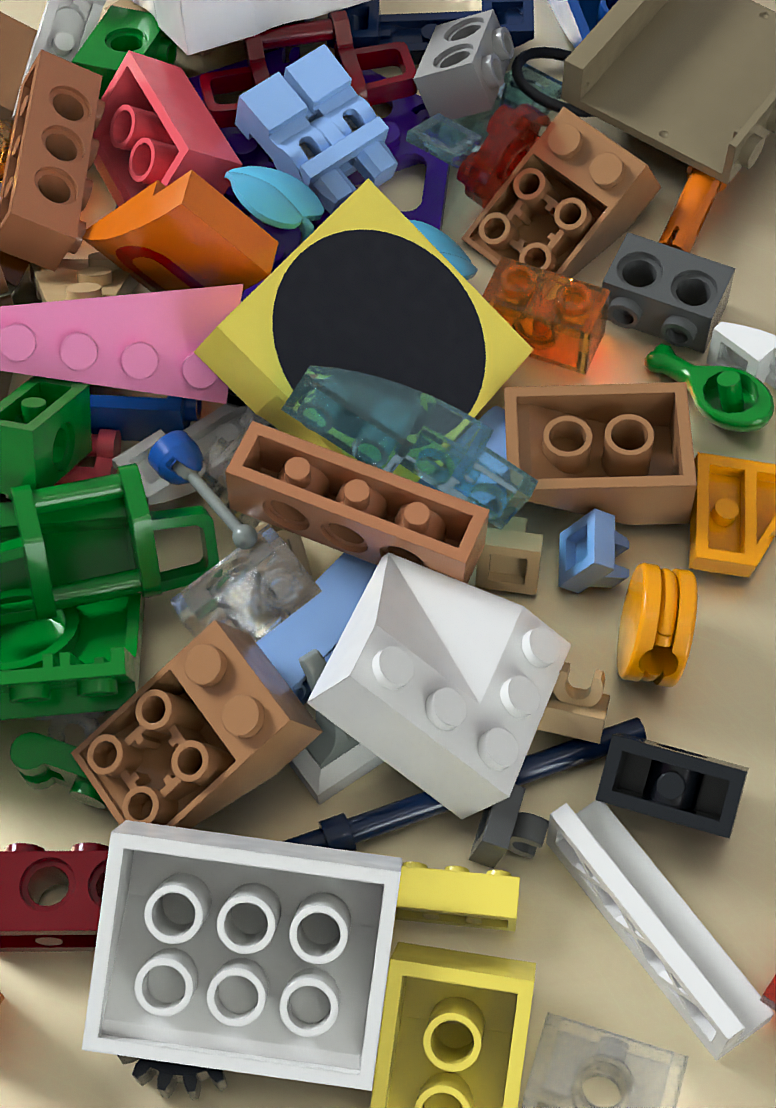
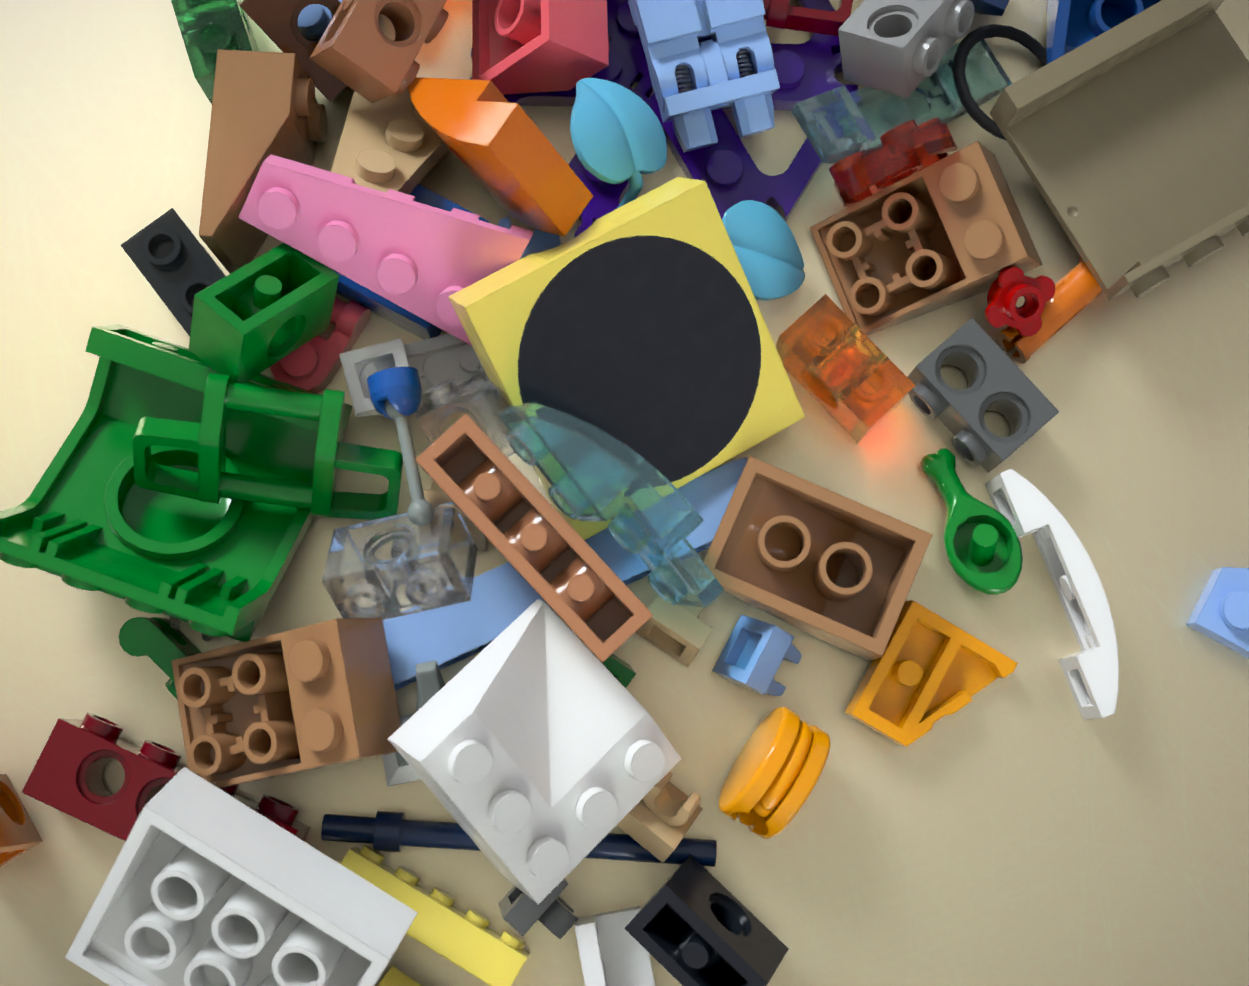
camera: 20 degrees right, 20 degrees up
none -> red plate [985,266,1055,337]

